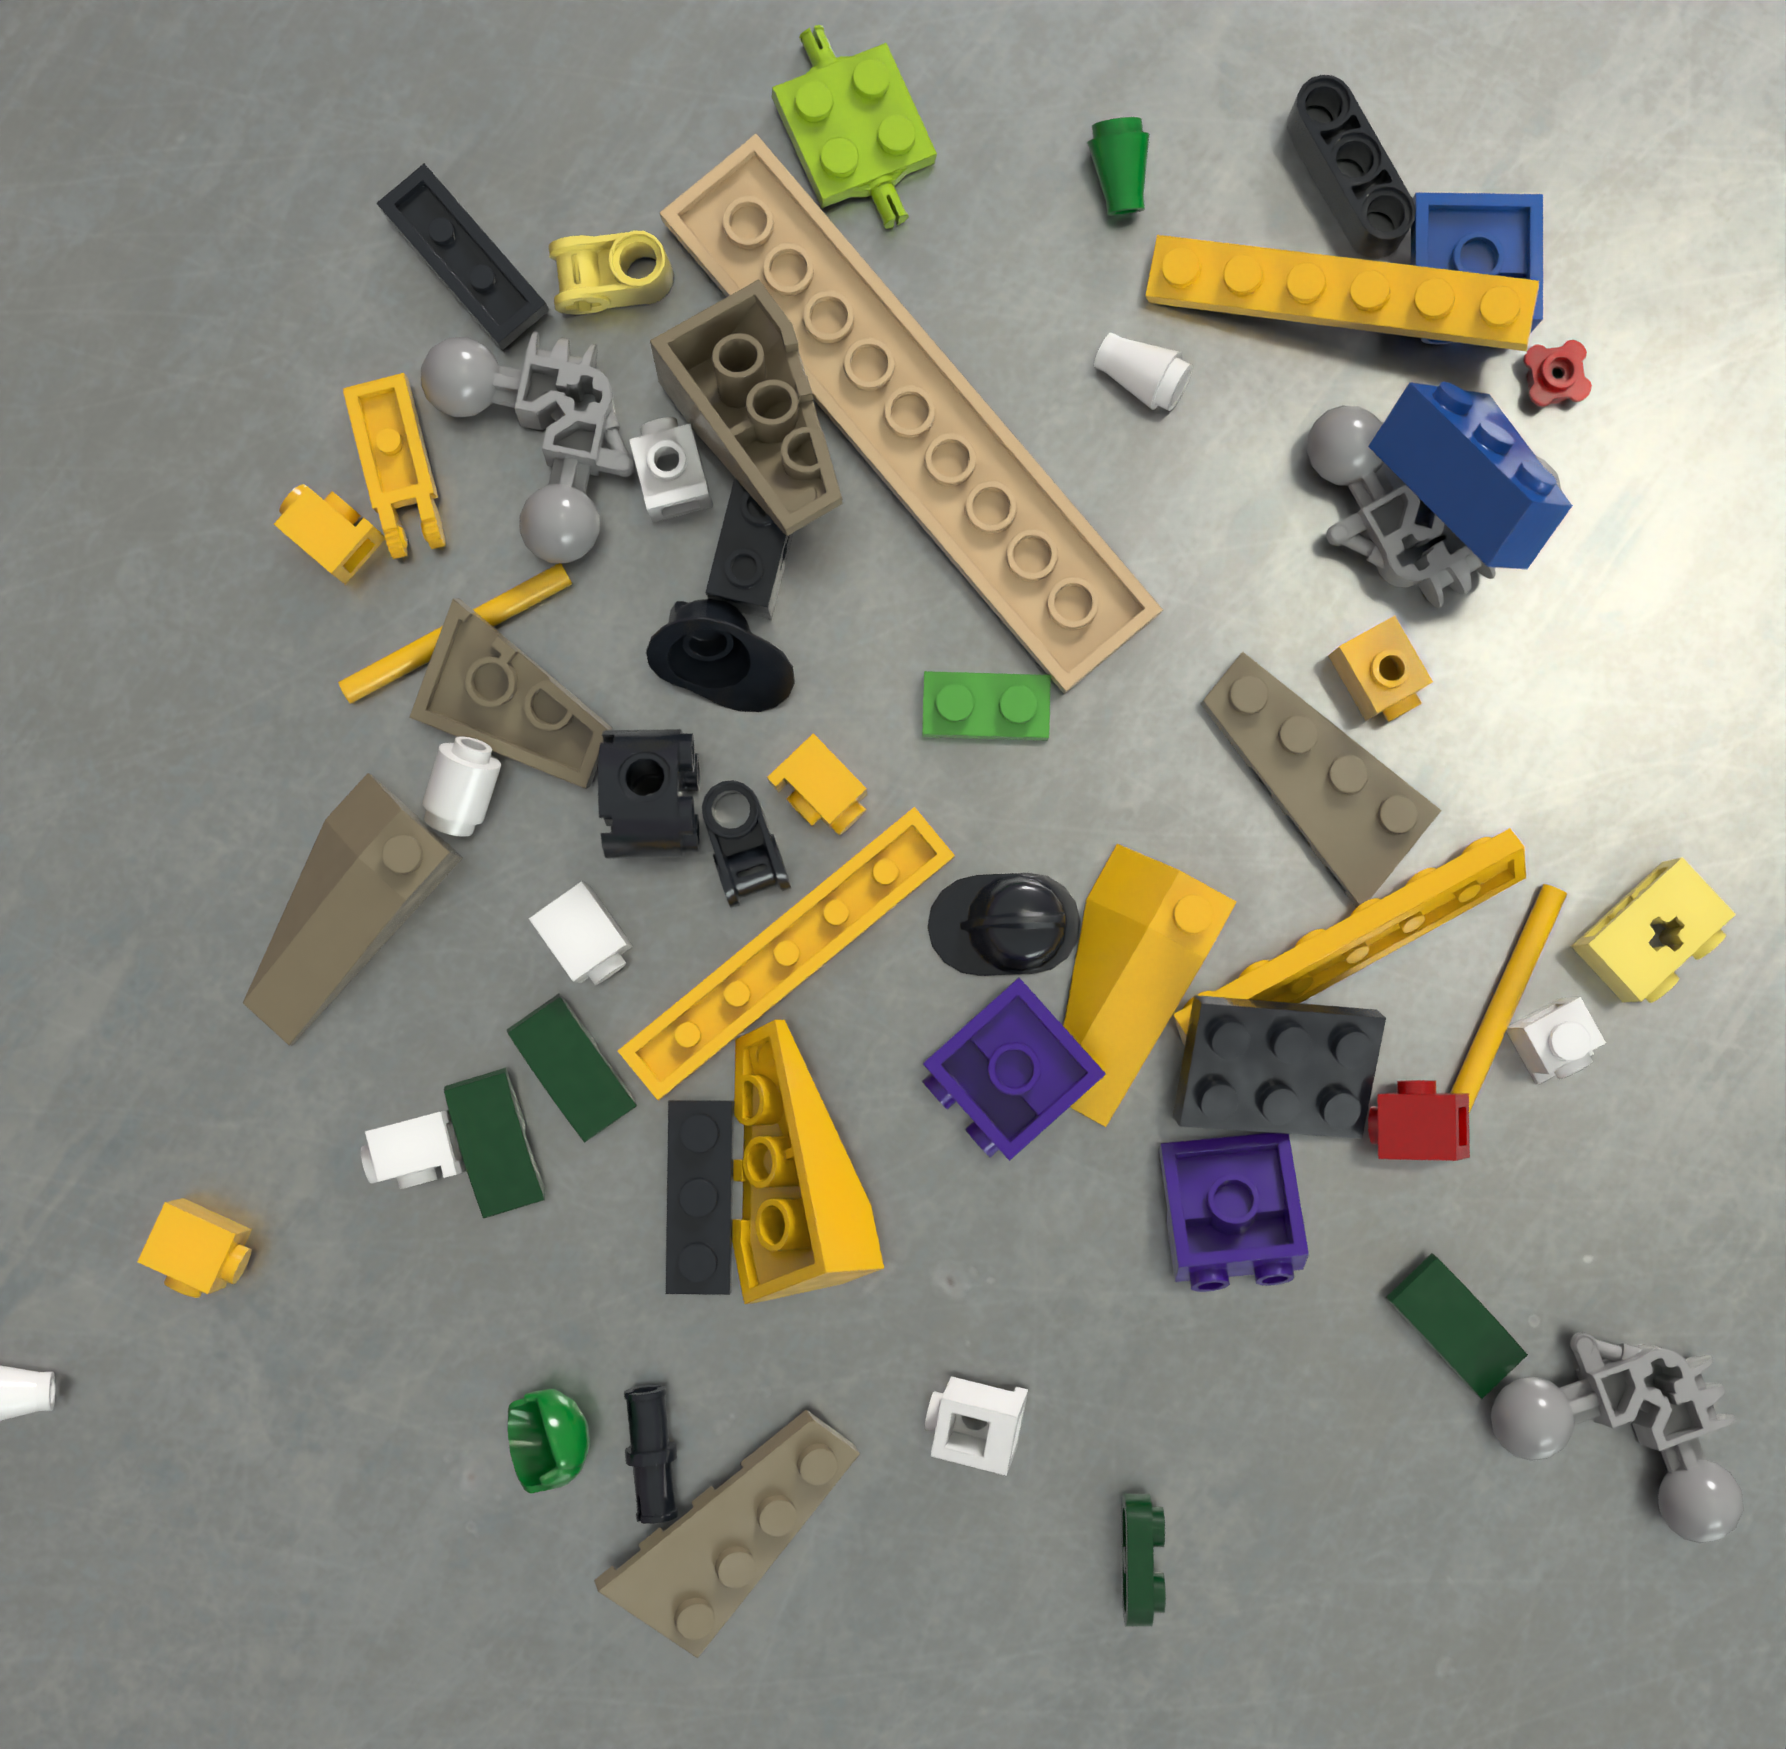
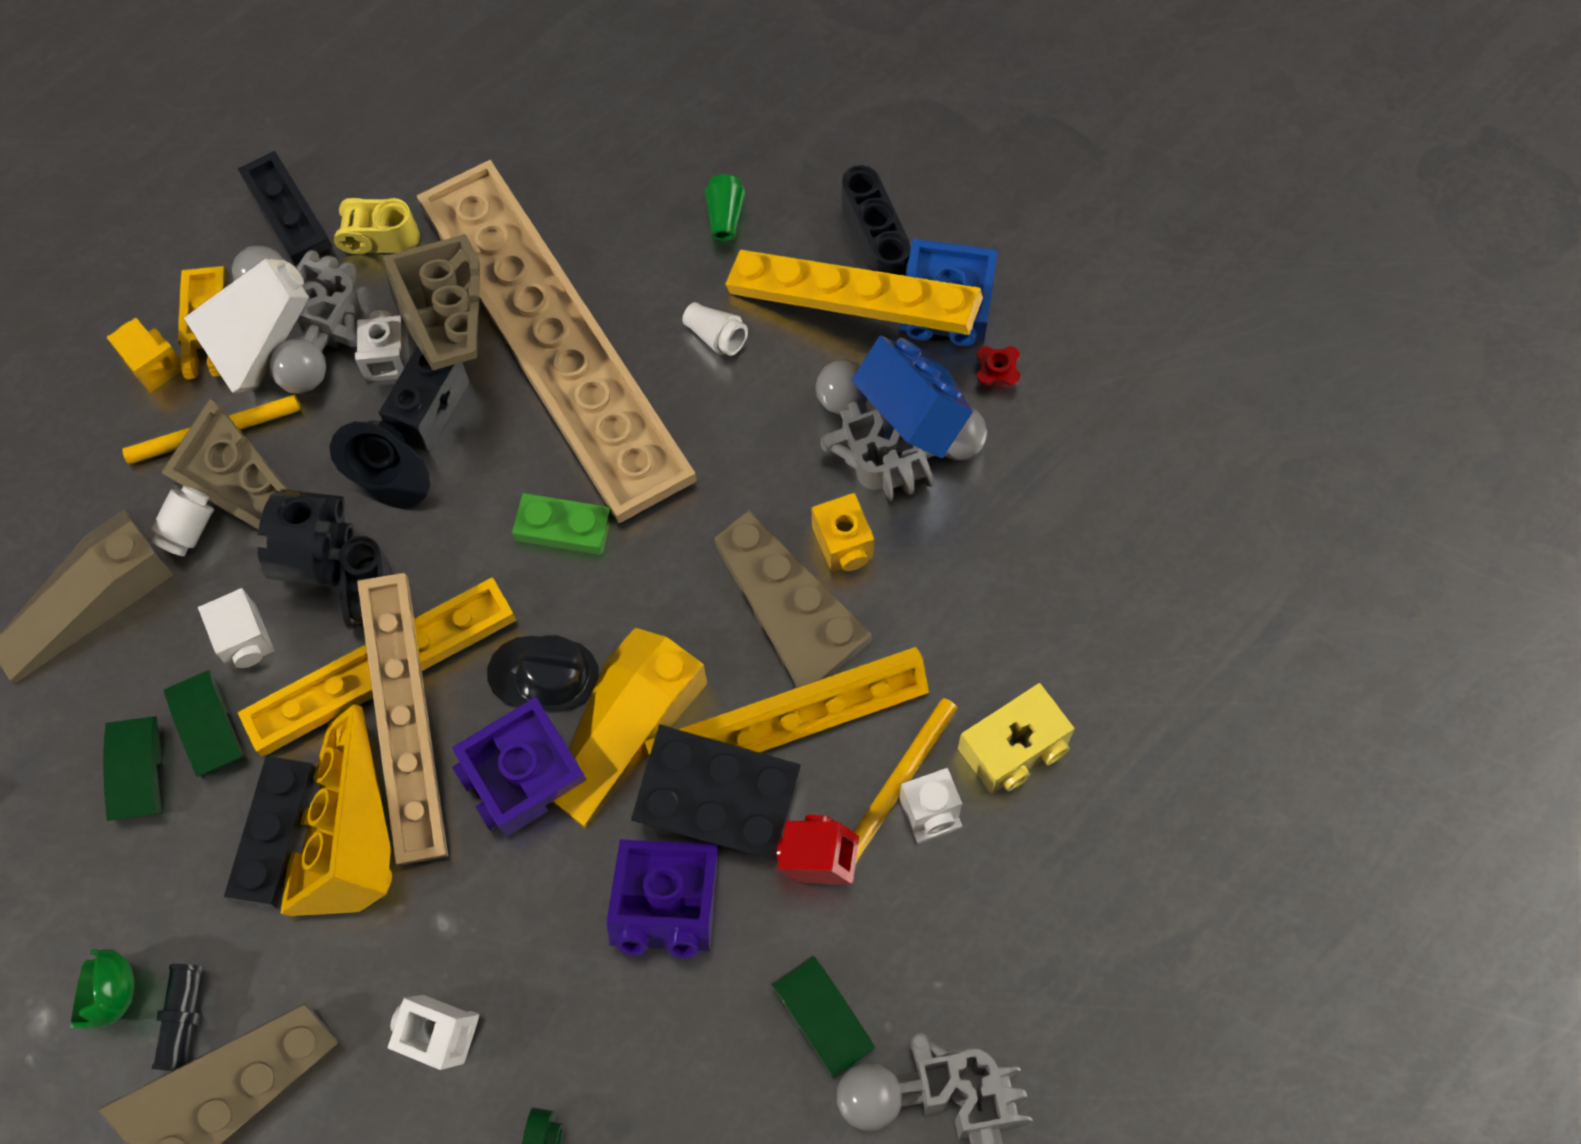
camera: 10 degrees right, 20 degrees down
white brick [361,1110,467,1190] -> none
yellow brick [767,733,867,836] -> none
lime plate [771,25,937,229] -> none
none -> white slope [184,259,309,393]
none -> tan plate [357,573,448,866]

